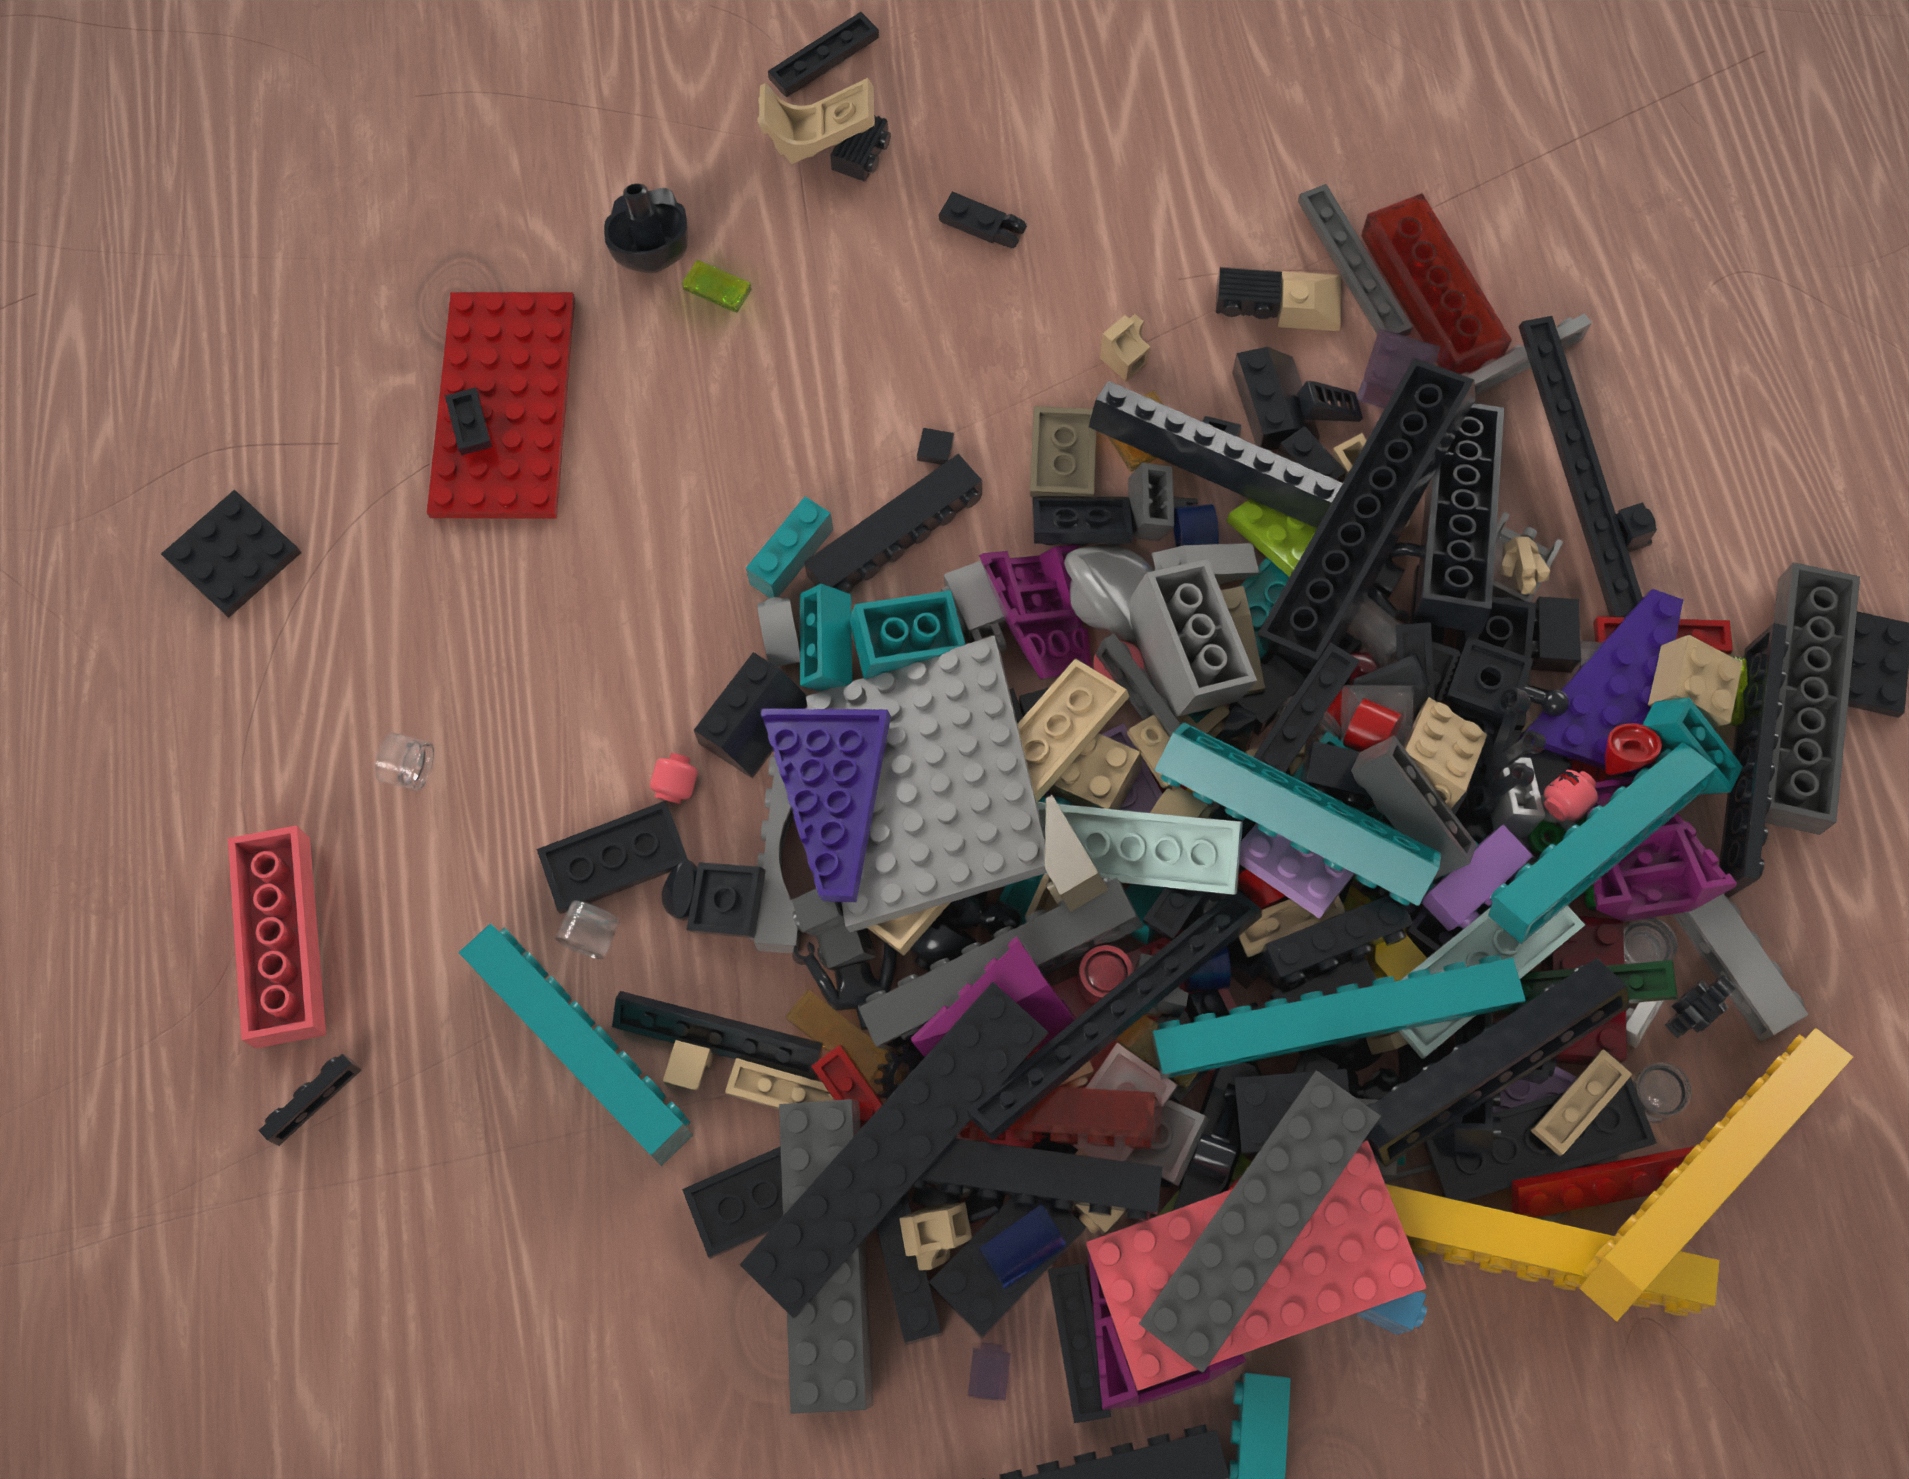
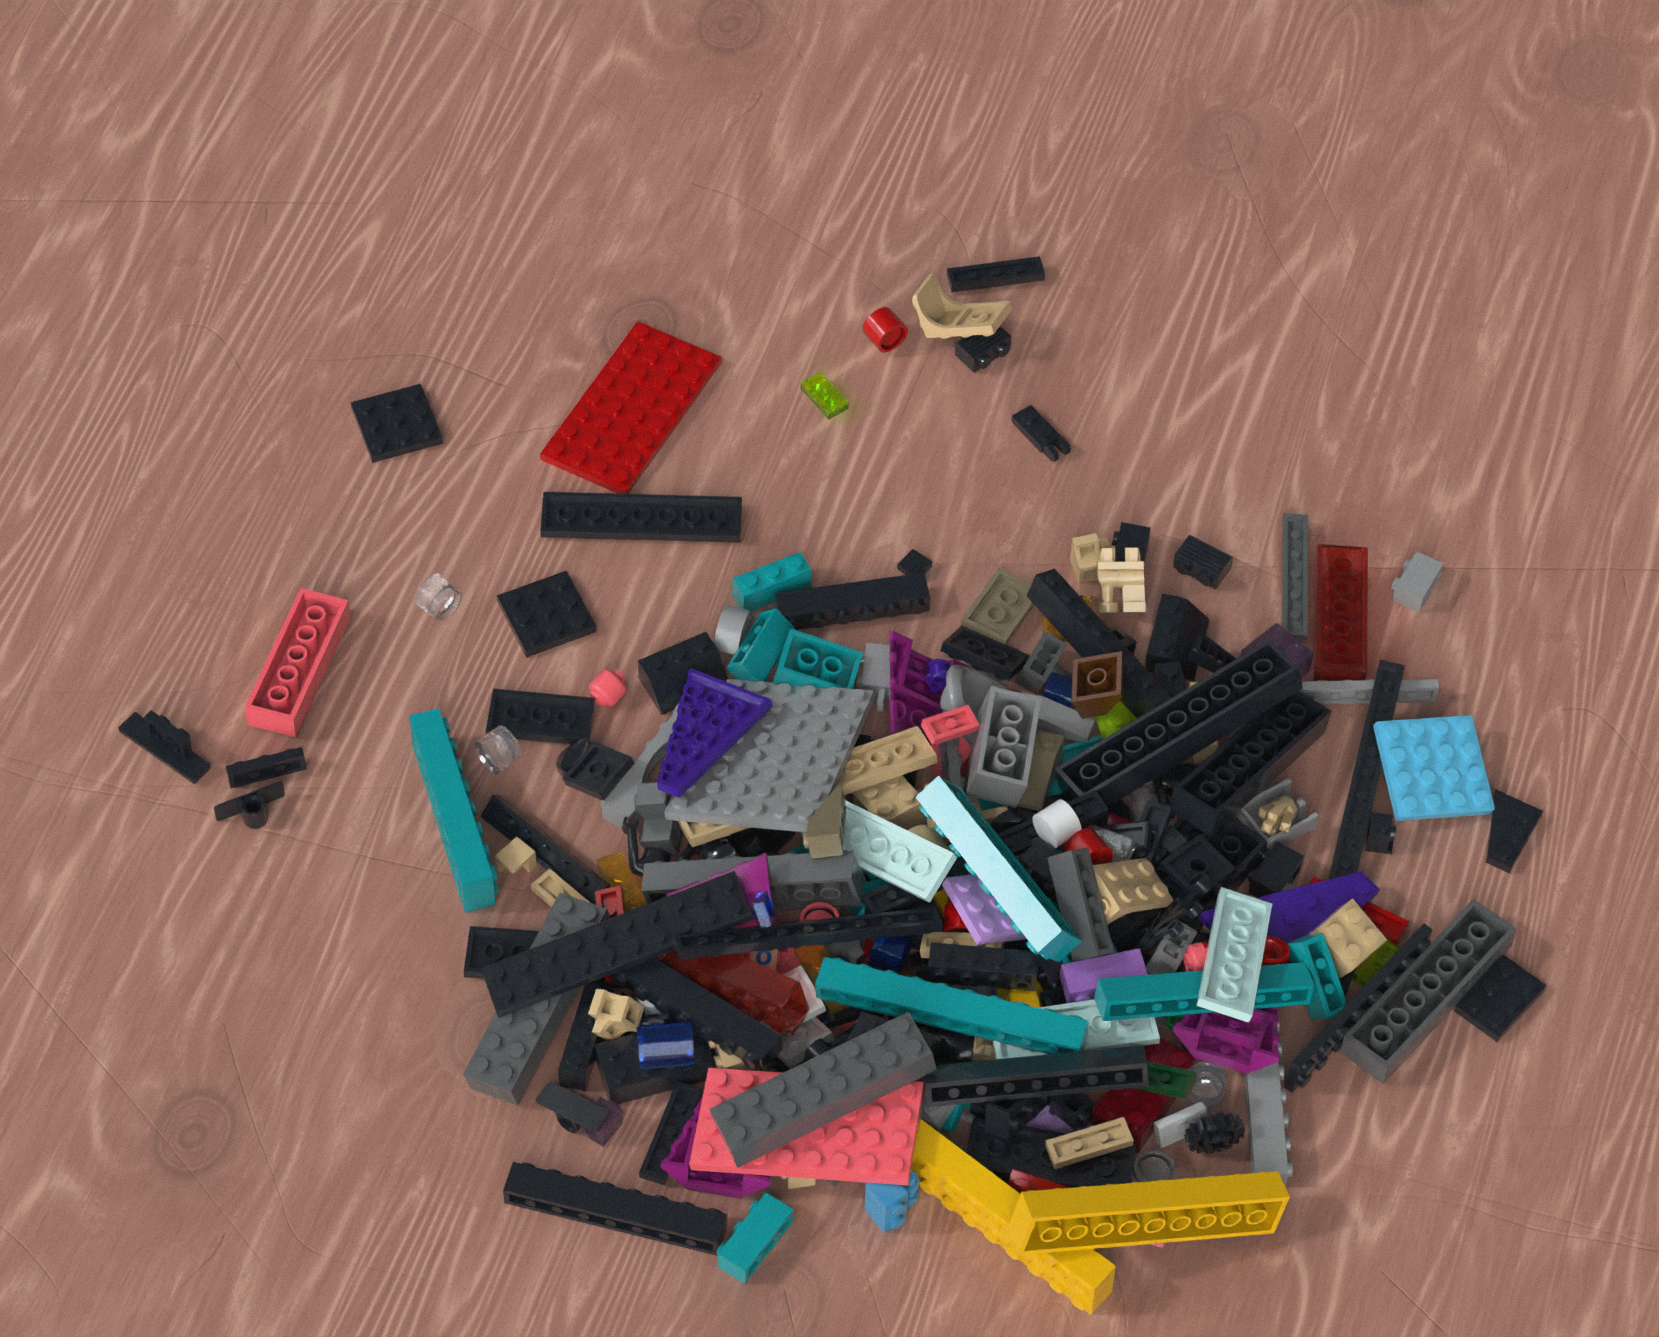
camera: 25 degrees right, 15 degrees down
black plate [445,387,492,456] -> none
black piece [604,183,688,273] -> none
tan slope [1278,271,1341,331] -> none
none -> black bracket [118,710,211,784]
none -> black piece [214,781,285,829]
none -> black plate [497,571,596,658]
none -> black piece [536,1082,610,1134]
none -> black plate [540,492,742,543]
none -> clear blue plate [752,891,776,928]
none -> red piece [862,307,908,353]
none -> coral plate [921,705,980,746]
none -> dark purple brick [925,659,951,693]
none -> white piece [1033,799,1081,849]
none -> reddish brown slope [1072,651,1124,719]
none -> tan hips [1097,548,1146,613]
none -> black brick [1112,522,1151,562]
none -> light aqua plate [1197,887,1272,1023]
none -> medium azure plate [1373,715,1495,821]
none -> light grey brick [1391,551,1444,613]
none -> black wing [1486,790,1543,874]

